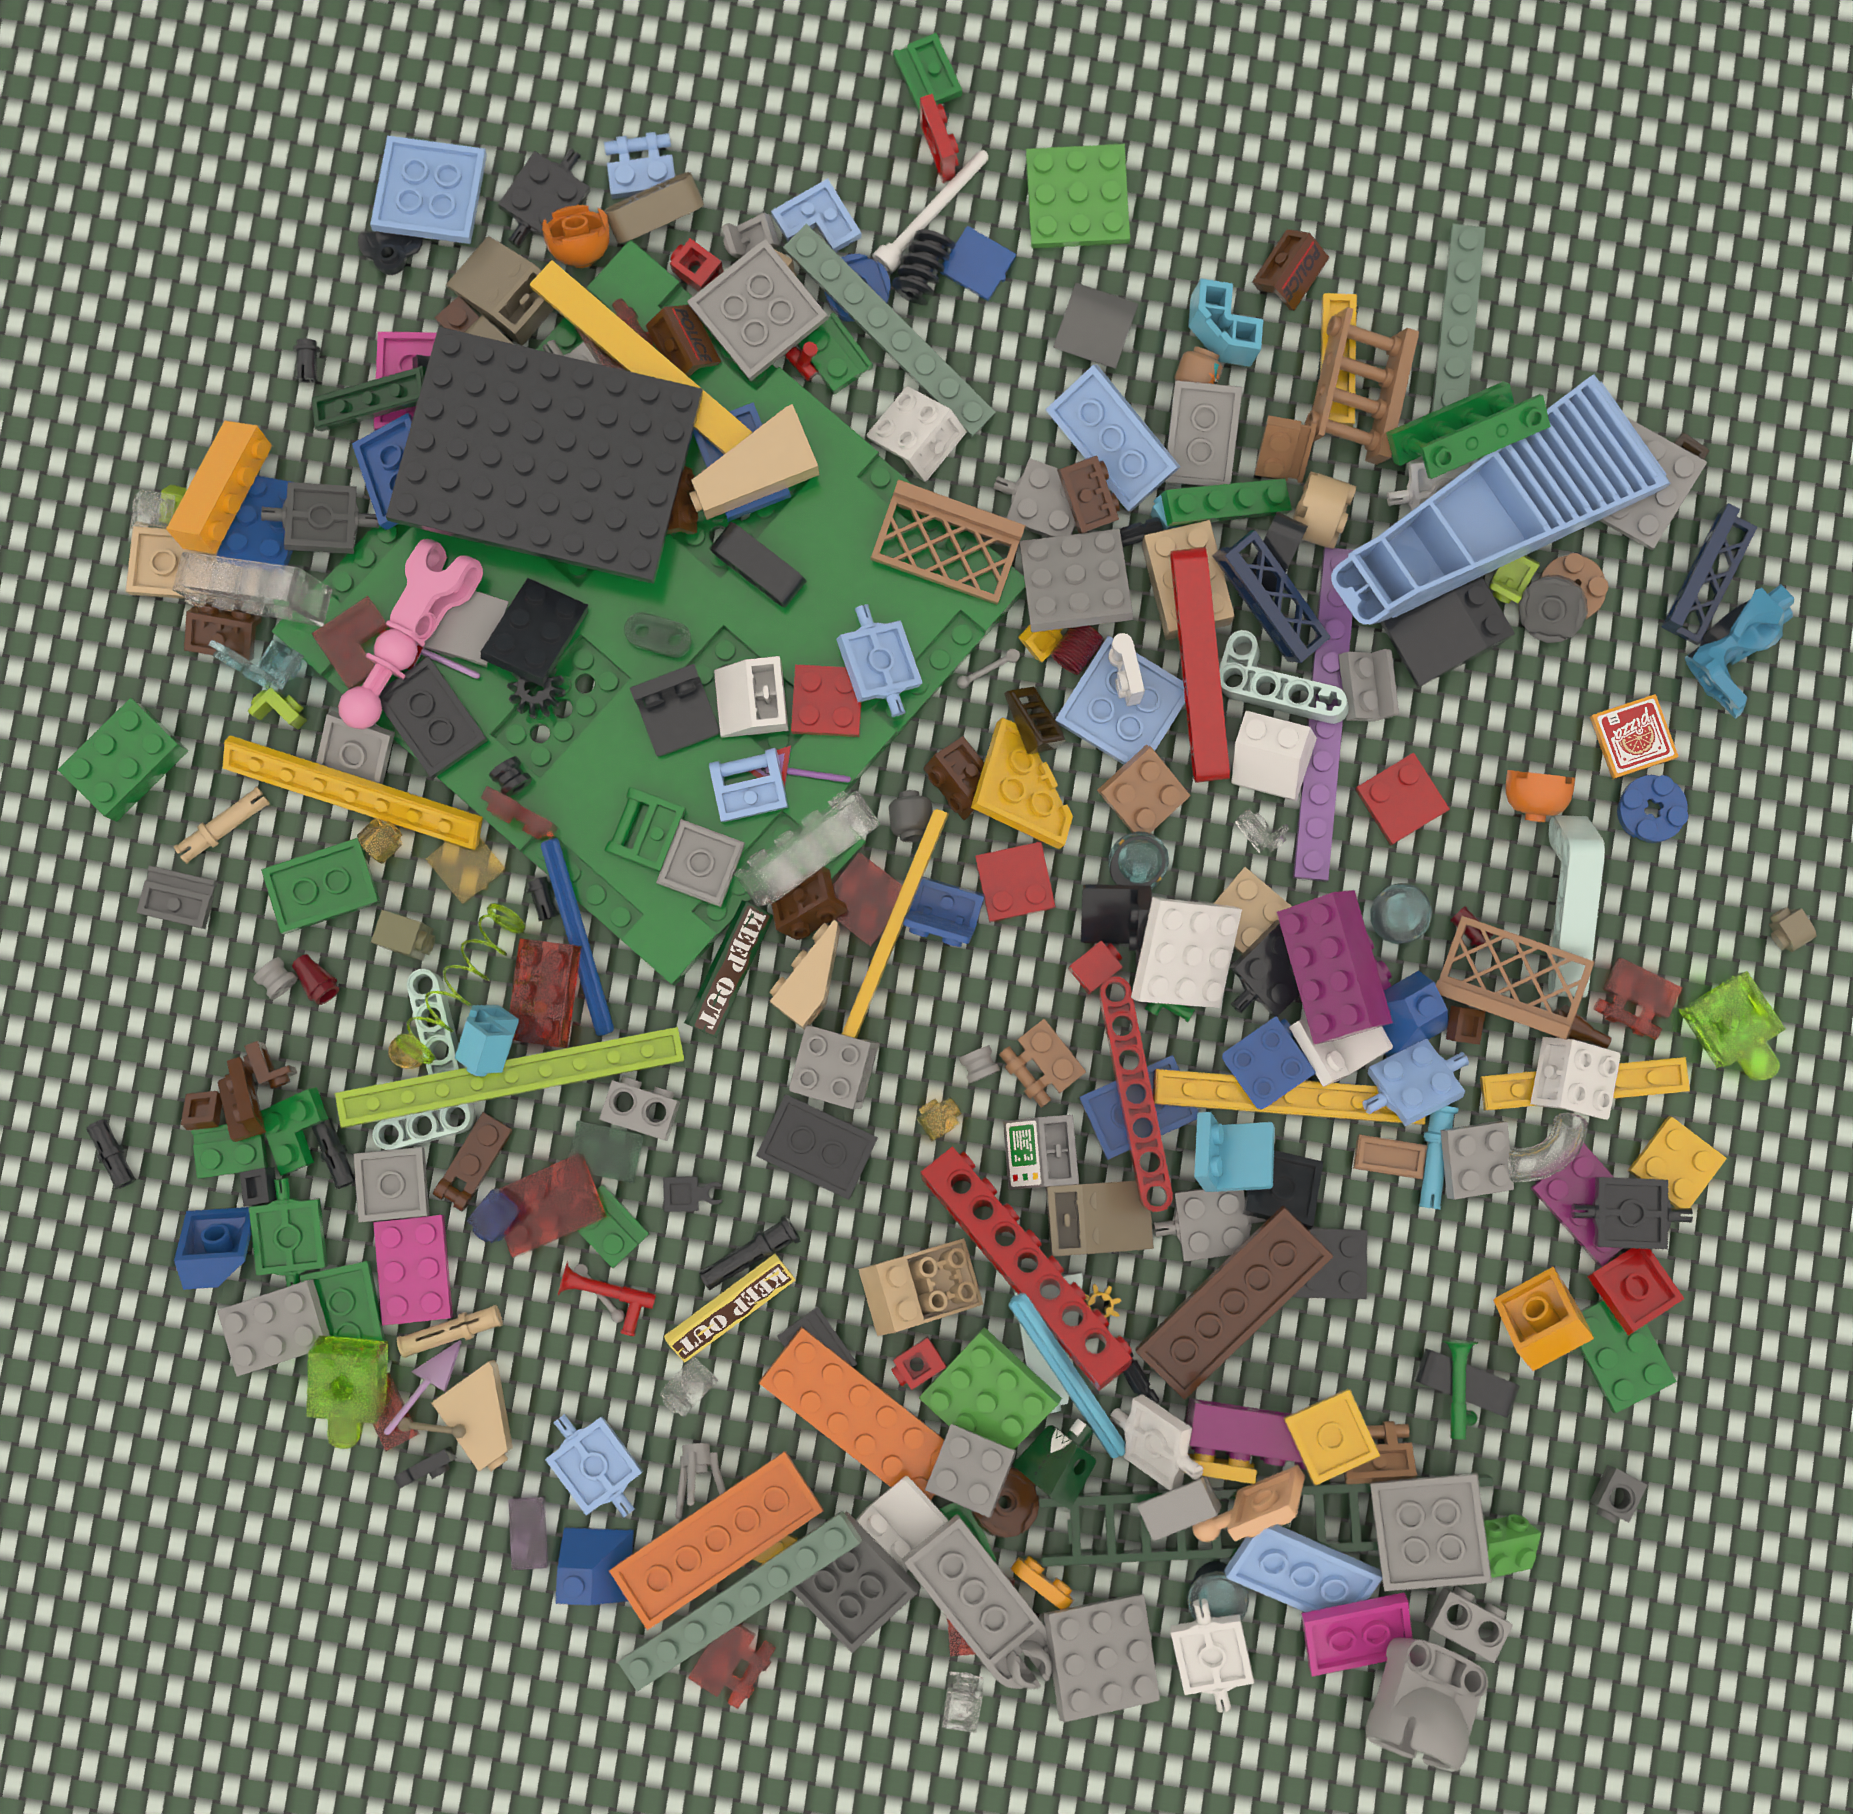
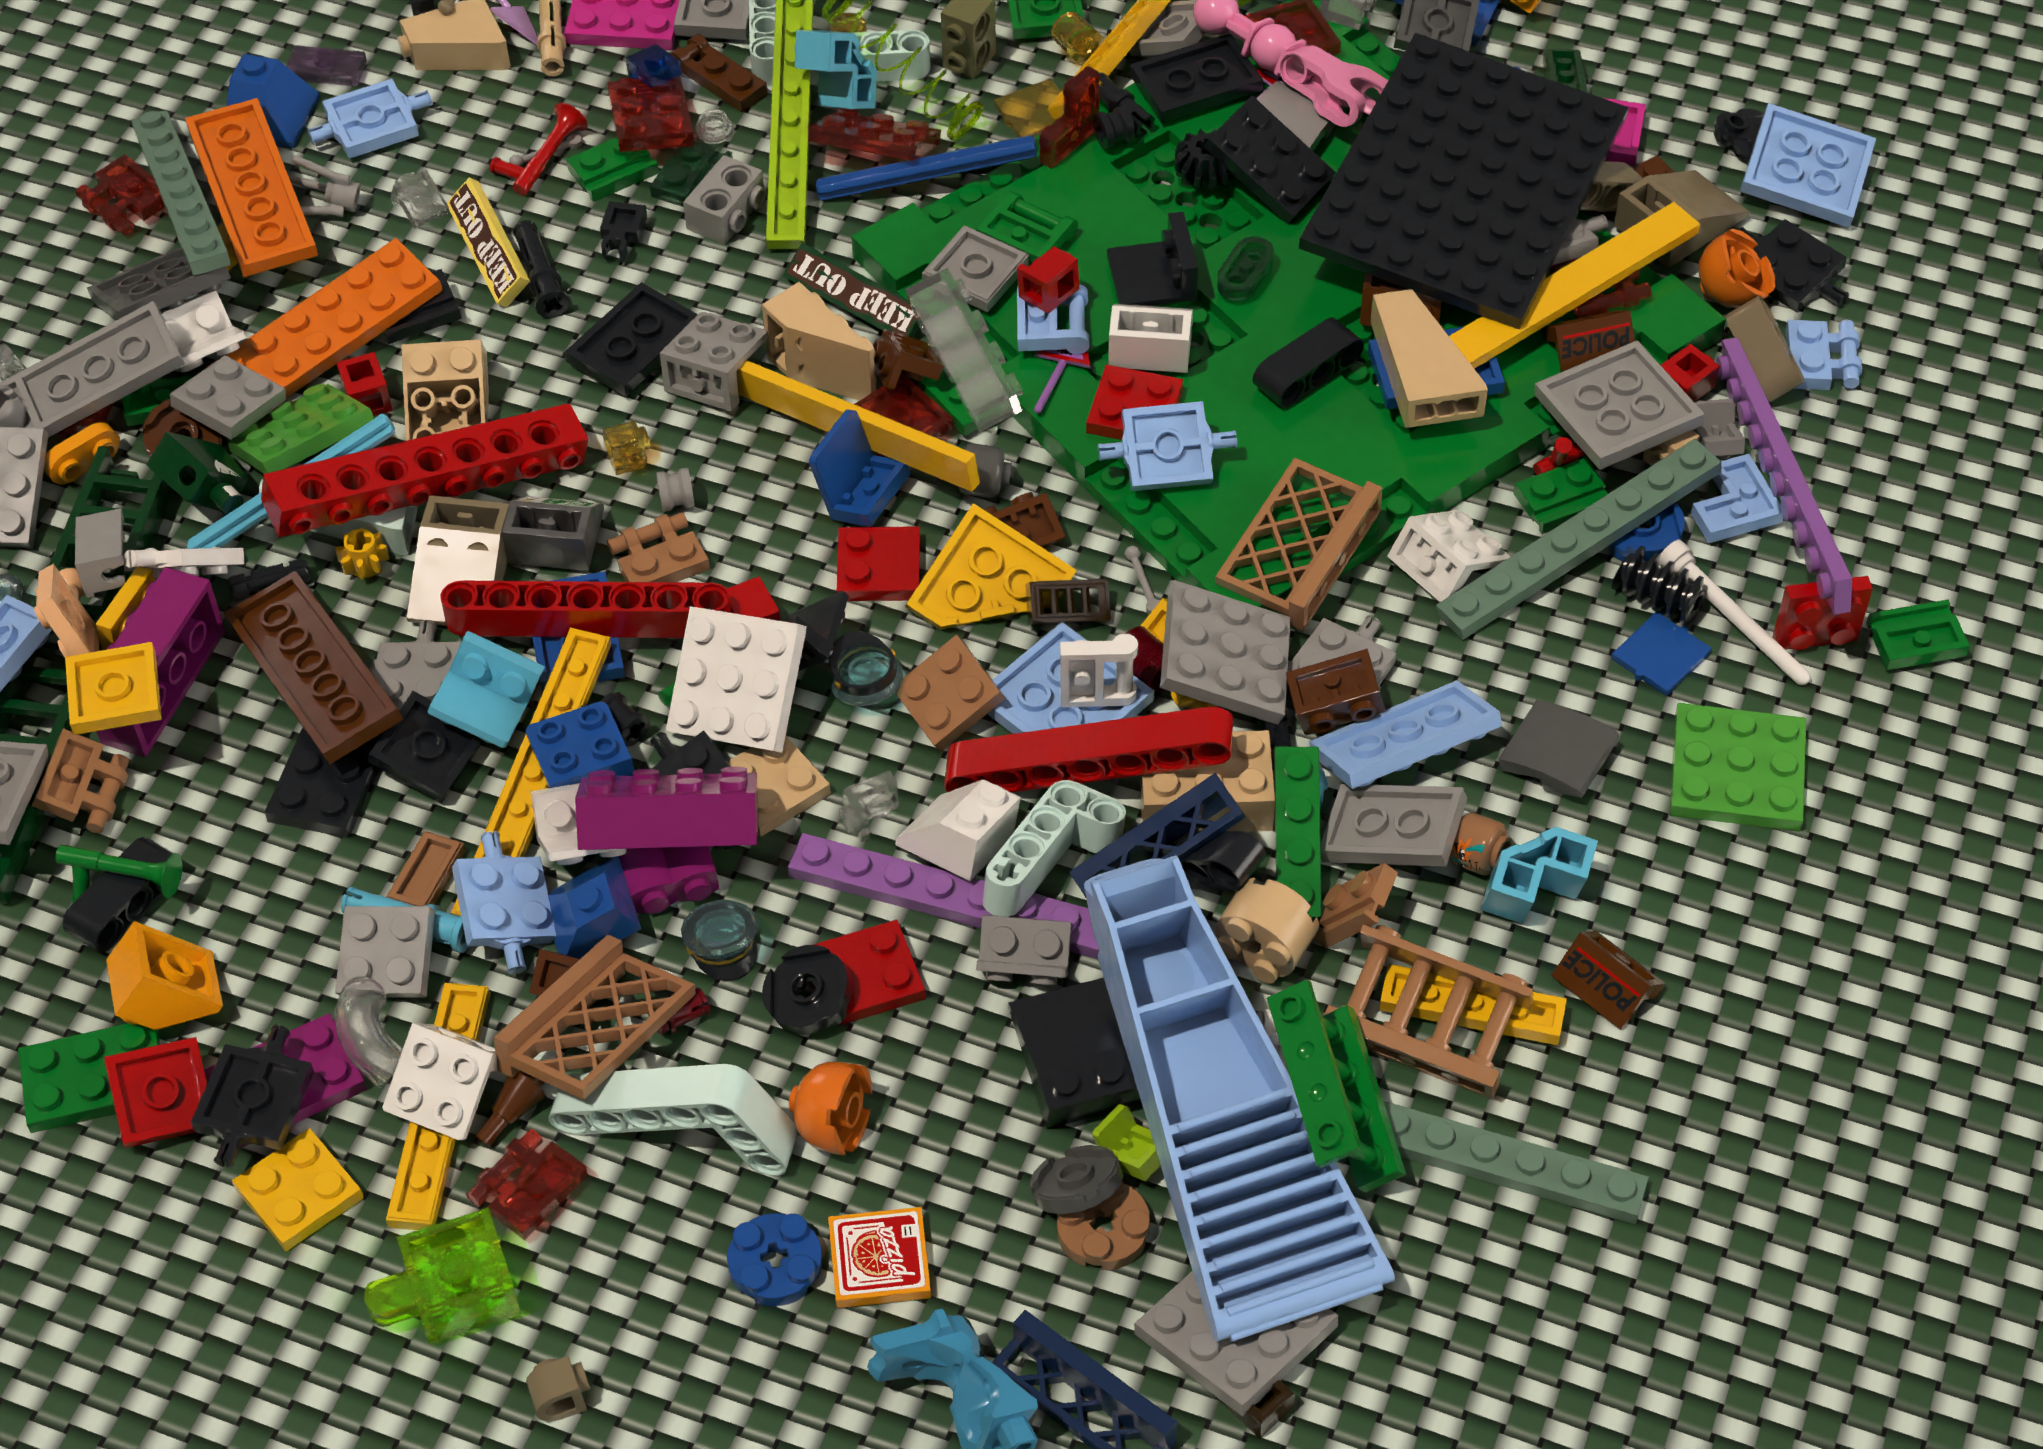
camera: 100 degrees right, 30 degrees down
black pin [293,339,320,383] -> none
none -> black bush [600,692,650,747]
none -> clear plate [696,109,733,144]
none -> black plate [762,945,853,1034]
none -> red brick [1017,246,1080,313]
none -> black pin [1088,73,1155,136]
none -> medium lavender plate [1716,337,1852,615]

